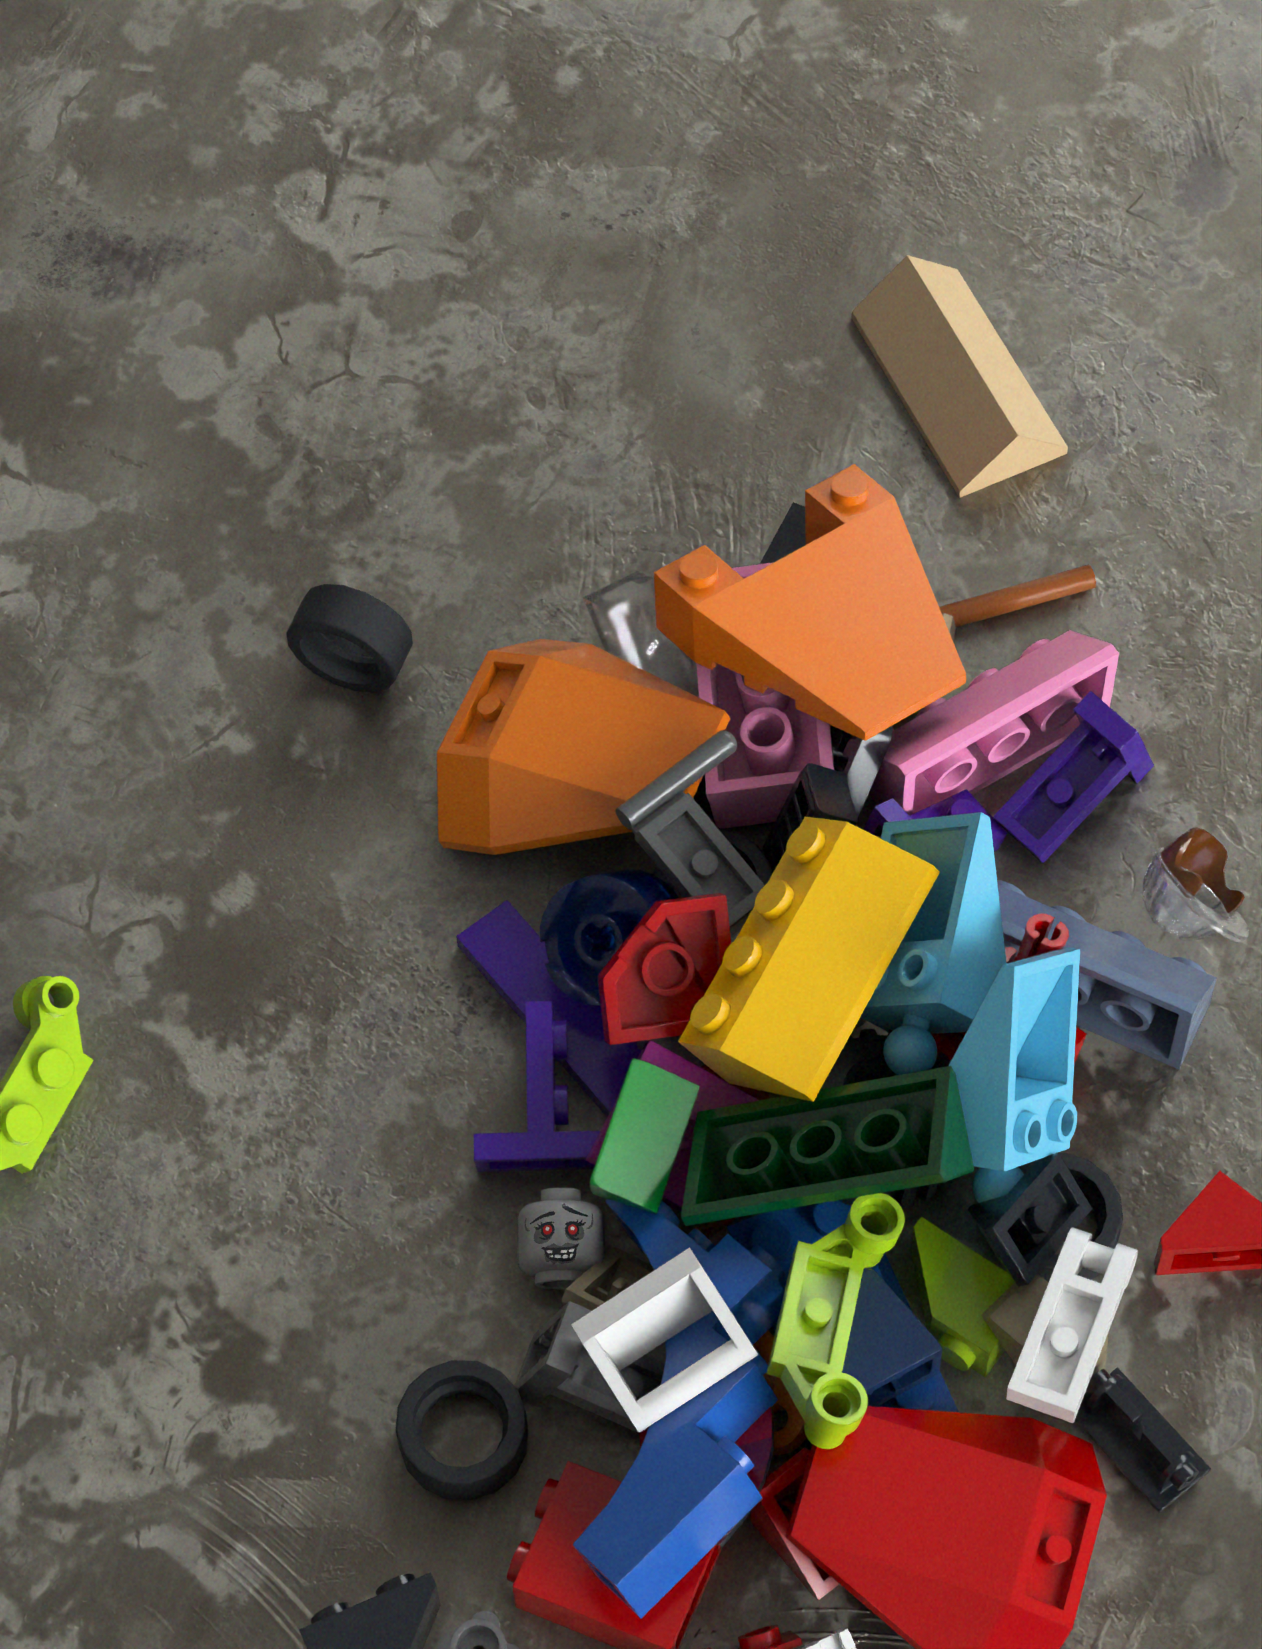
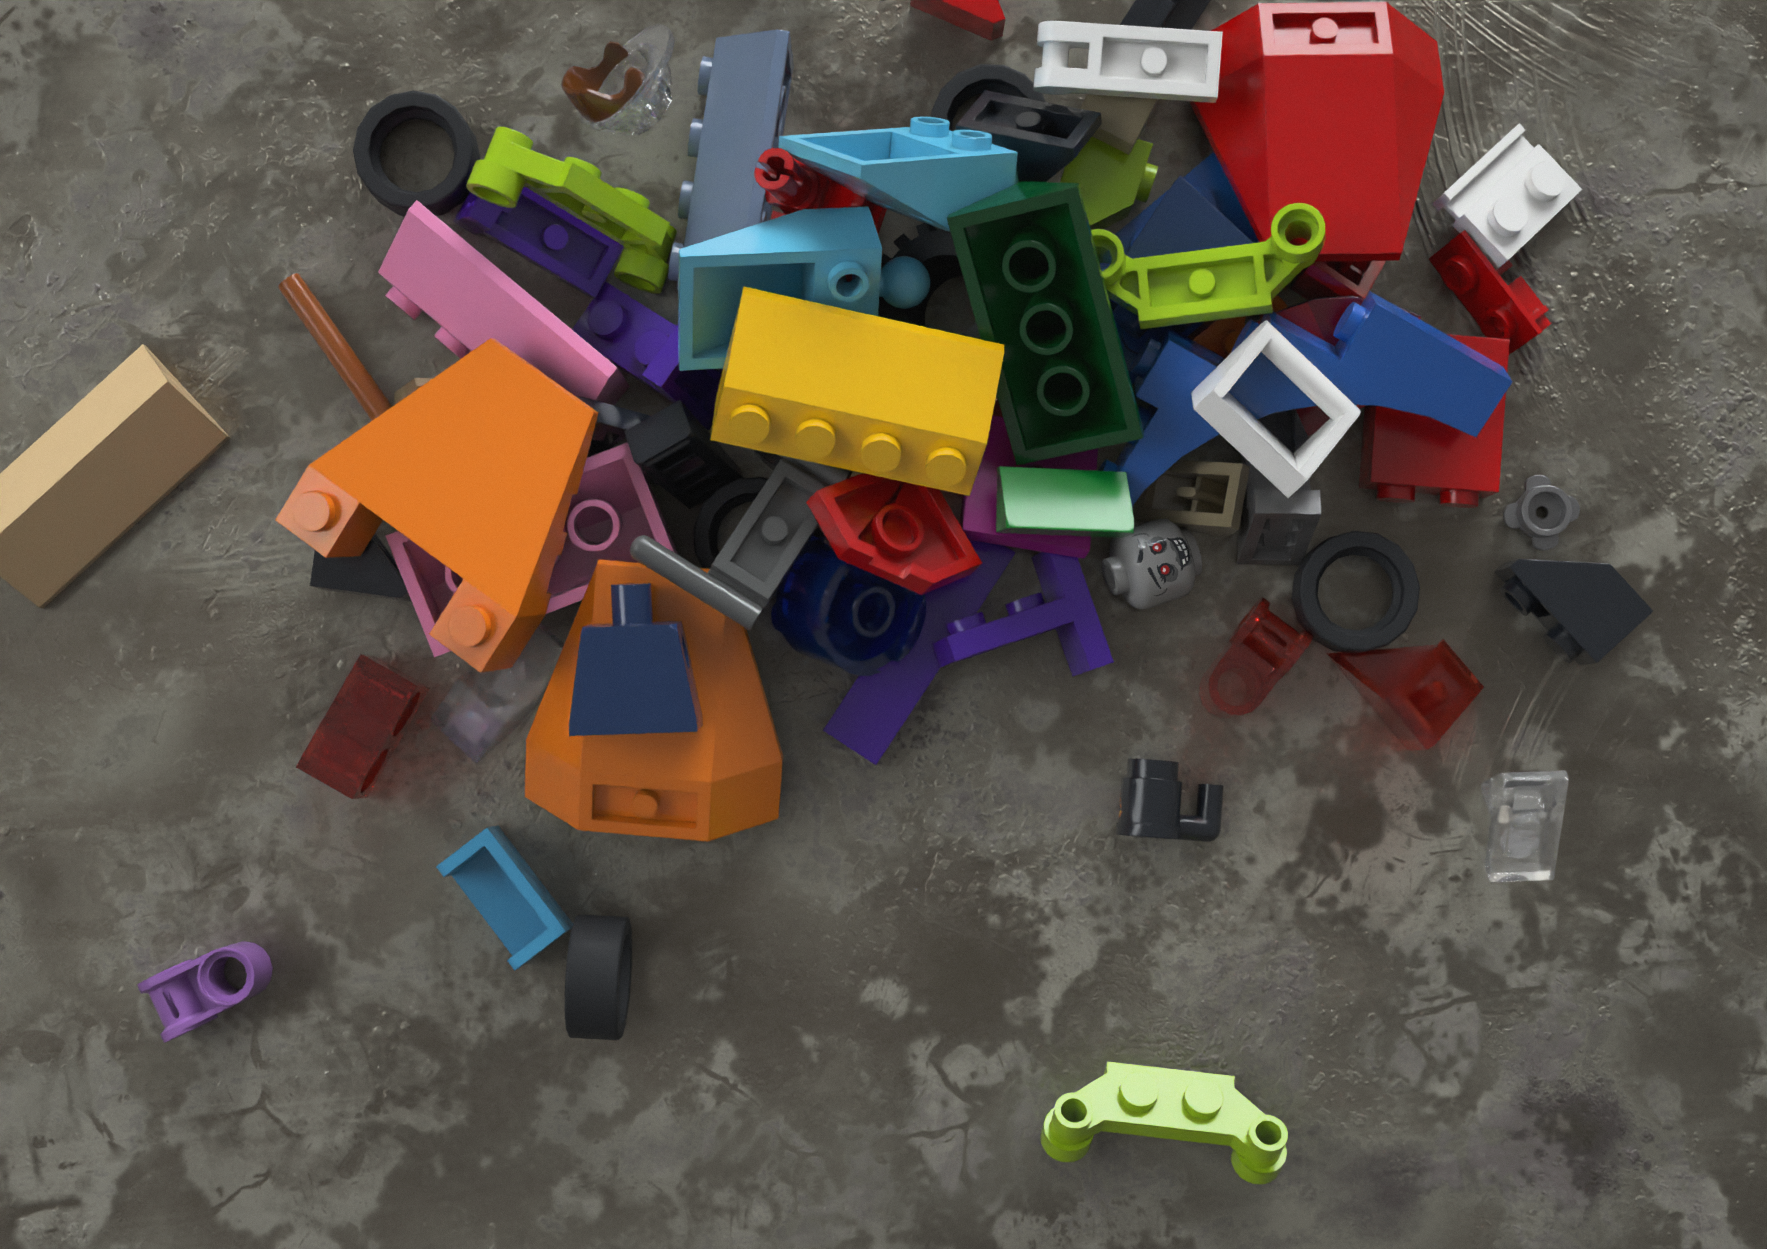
camera: 115 degrees left, 25 degrees up
none -> medium lavender piece [137,941,273,1043]
none -> clear red brick [296,654,430,799]
none -> black tyre [353,90,480,216]
none -> dark azure panel [436,826,573,971]
none -> lime plate [466,127,677,294]
none -> dark blue torso [569,583,703,736]
none -> black piece [1116,758,1224,842]
none -> clear red piece [1199,597,1314,719]
none -> clear red slope [1326,639,1484,750]
none -> clear slope [1481,770,1569,882]

